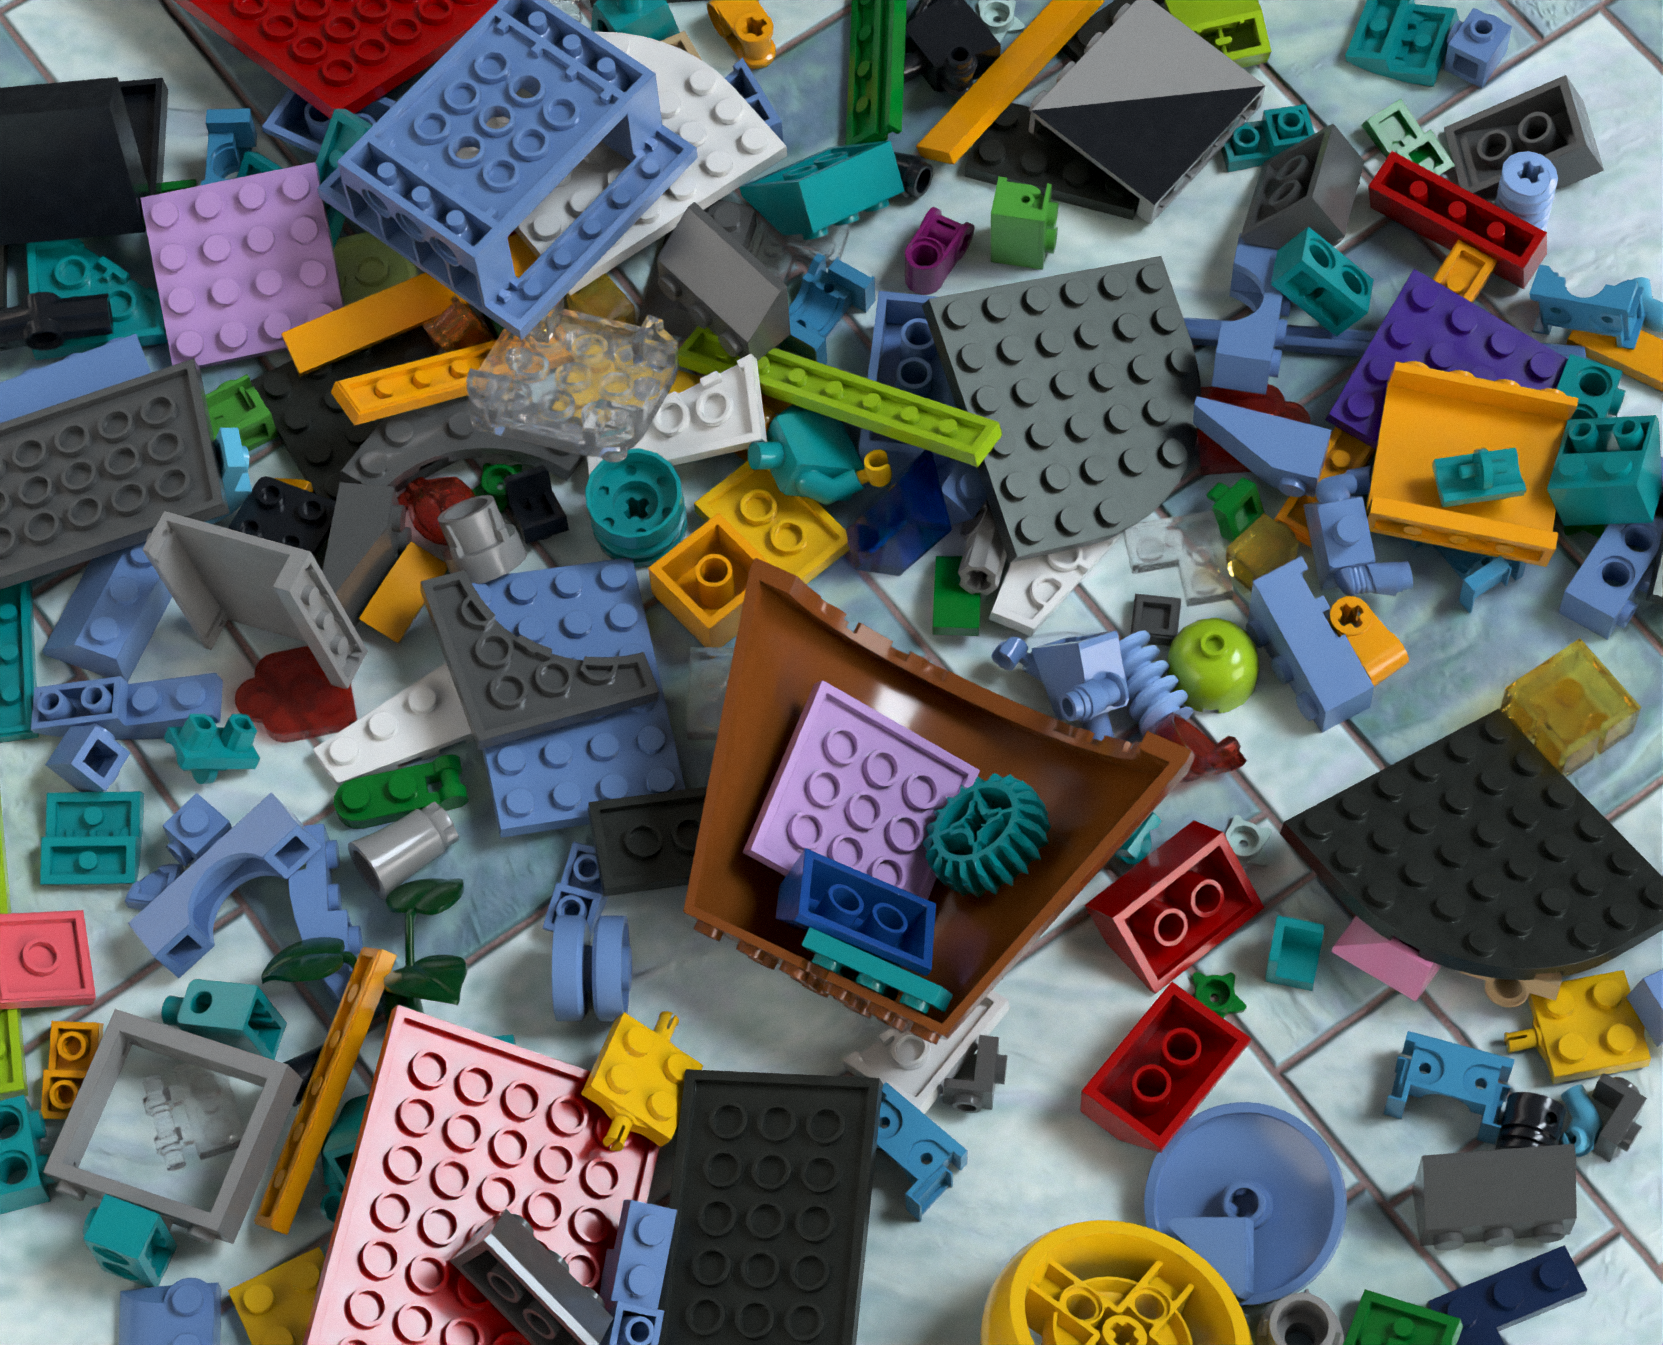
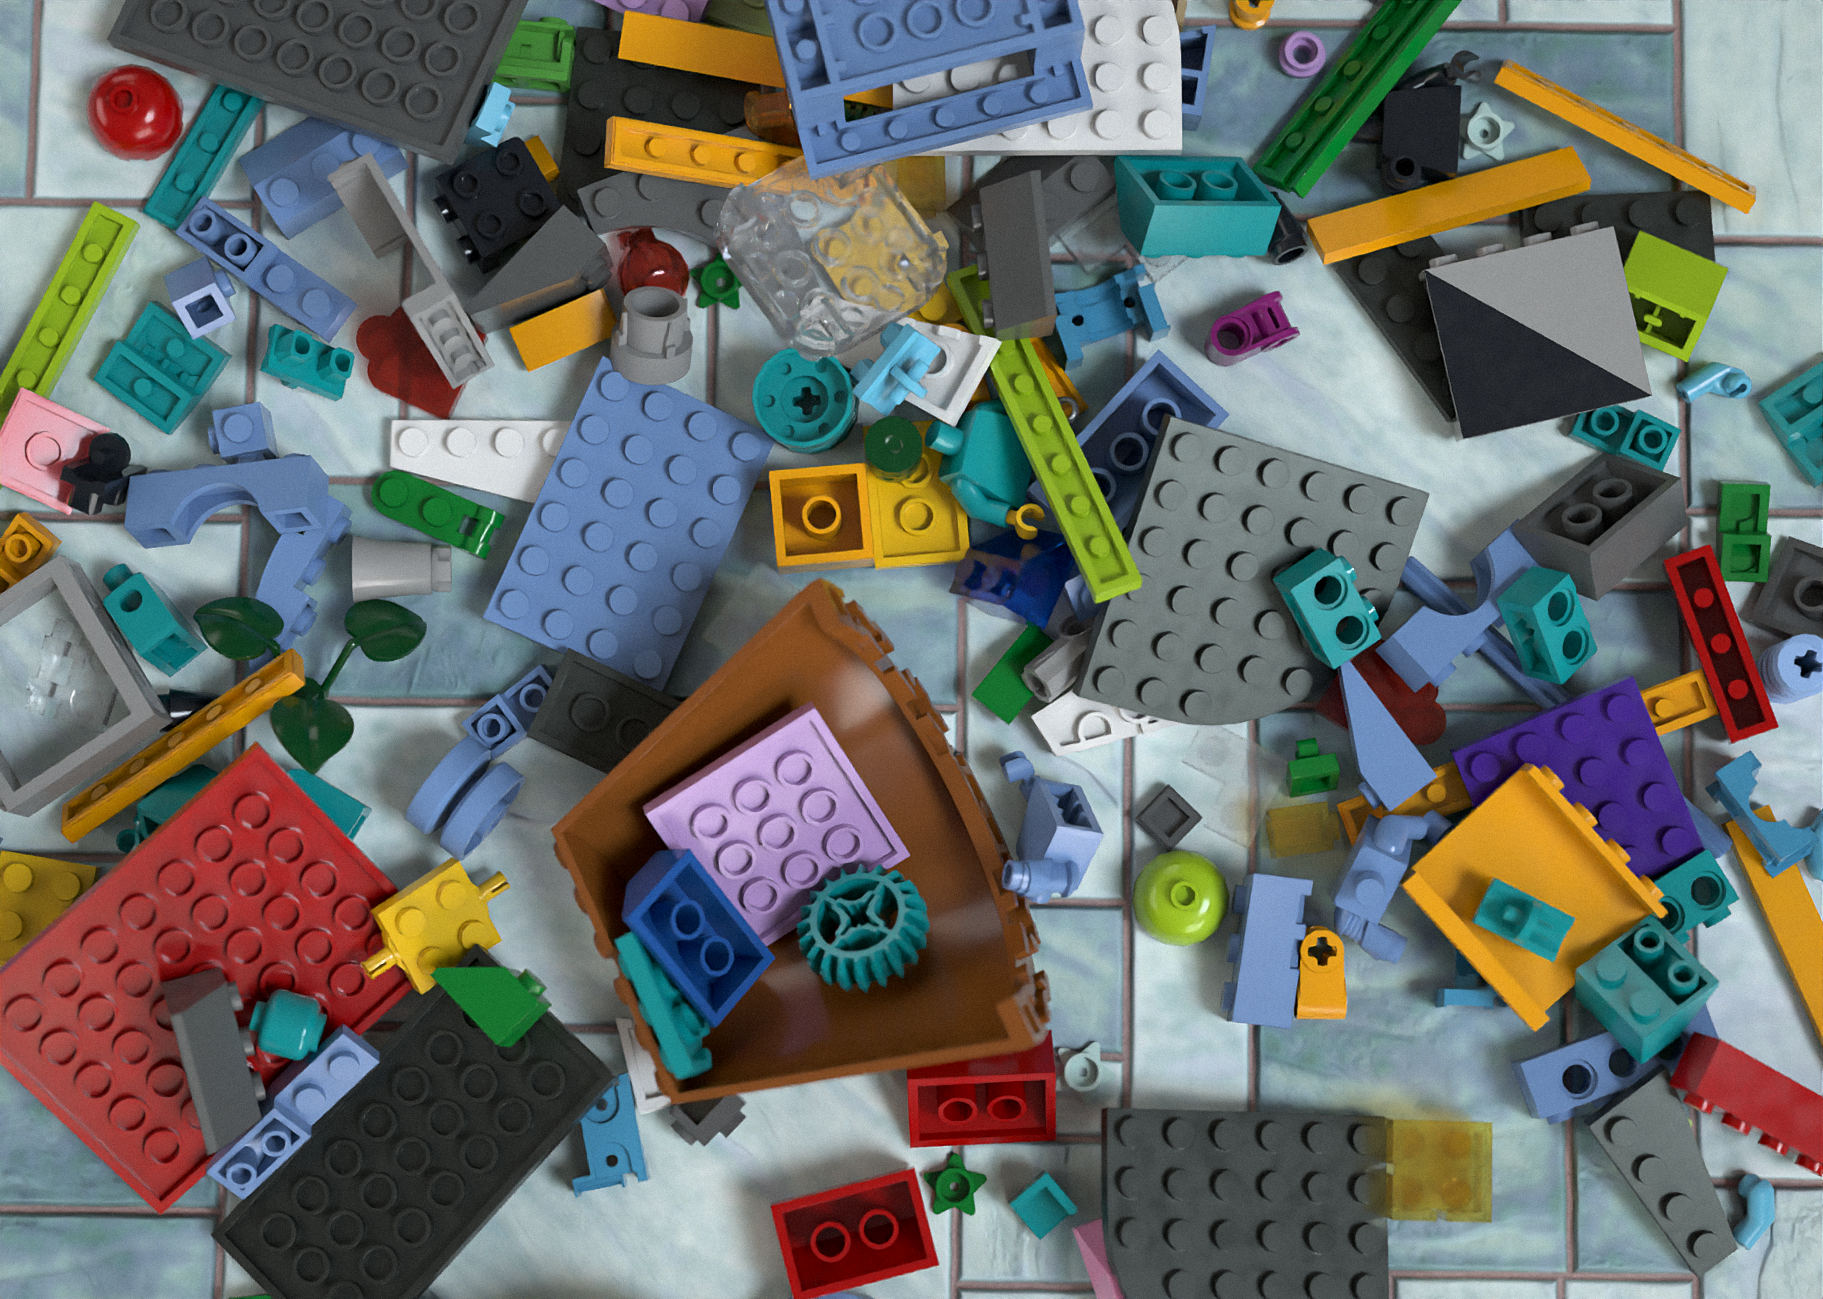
camera: 30 degrees right, 20 degrees up
medium blue tile [125,864,185,910] -> none
dark grey plate [420,570,659,750] -> none
black bracket [503,465,569,544] -> none
bright green hinge [991,176,1059,270] -> none
light blue piece [1119,630,1194,736] -> none
clear red piece [1154,712,1247,783] -> none
none -> black hips [60,432,148,516]
none -> teal head [249,989,327,1060]
none -> green slope [431,967,552,1047]
none -> medium azure hips [850,322,942,417]
none -> dark green piece [865,416,922,483]
none -> teal brick [1272,547,1382,669]
none -> lavender plate [1278,31,1326,79]
none -> medium azure arm [1676,362,1752,404]

